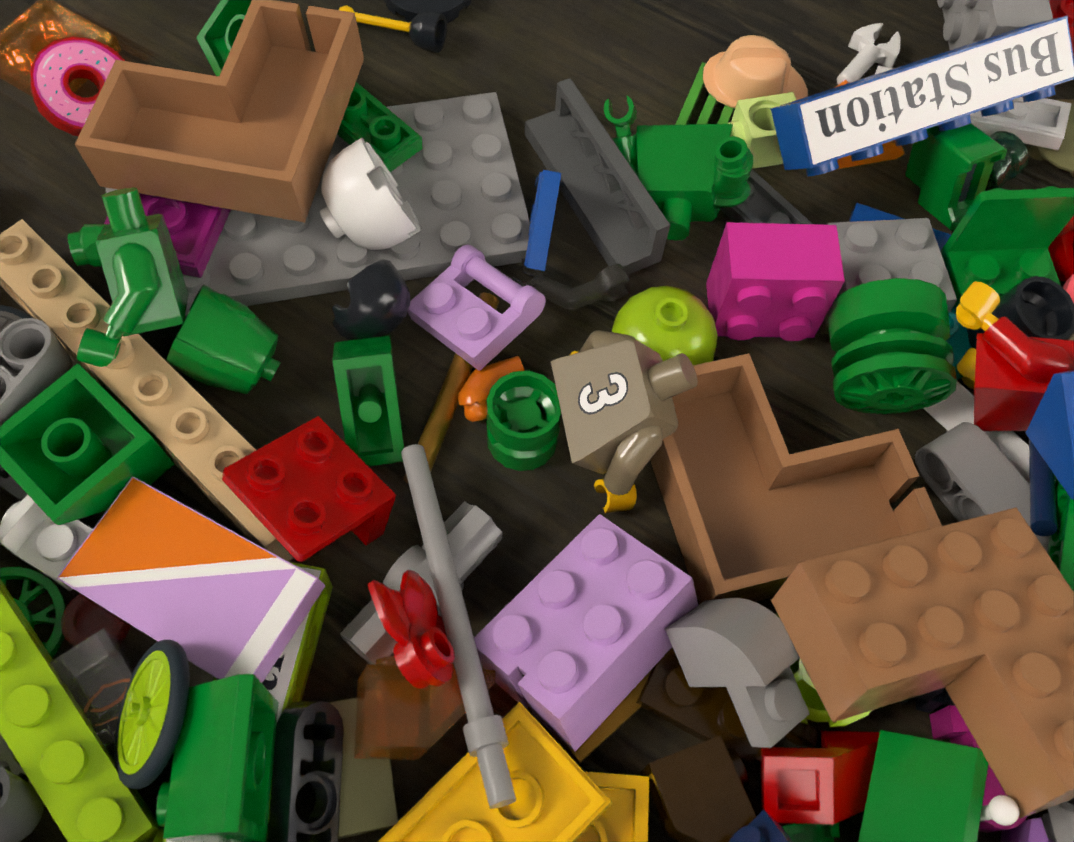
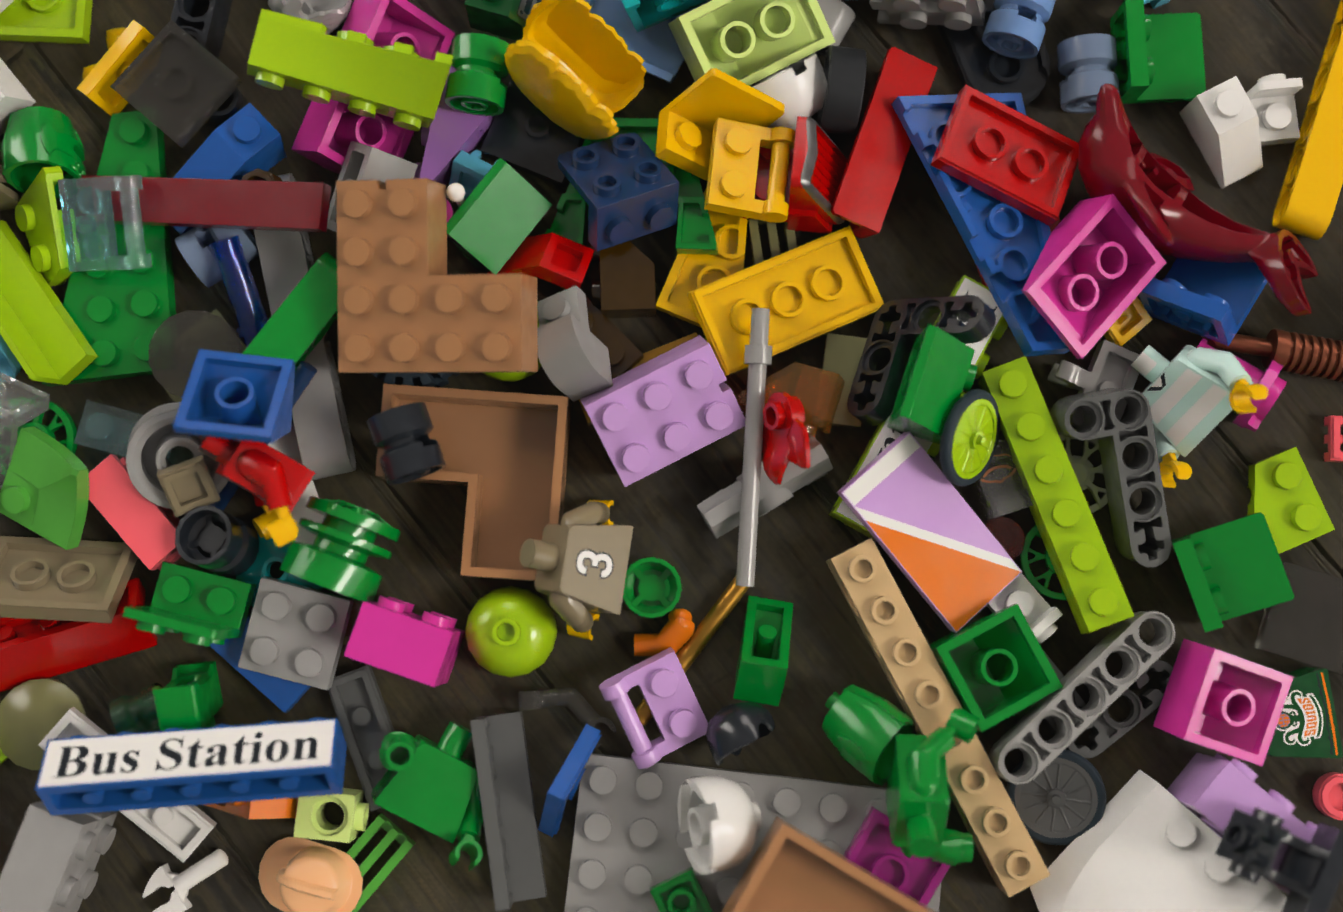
camera: 155 degrees left, 20 degrees up
red bracket [222,416,396,562] -> none
none -> black wheel [367,402,447,485]

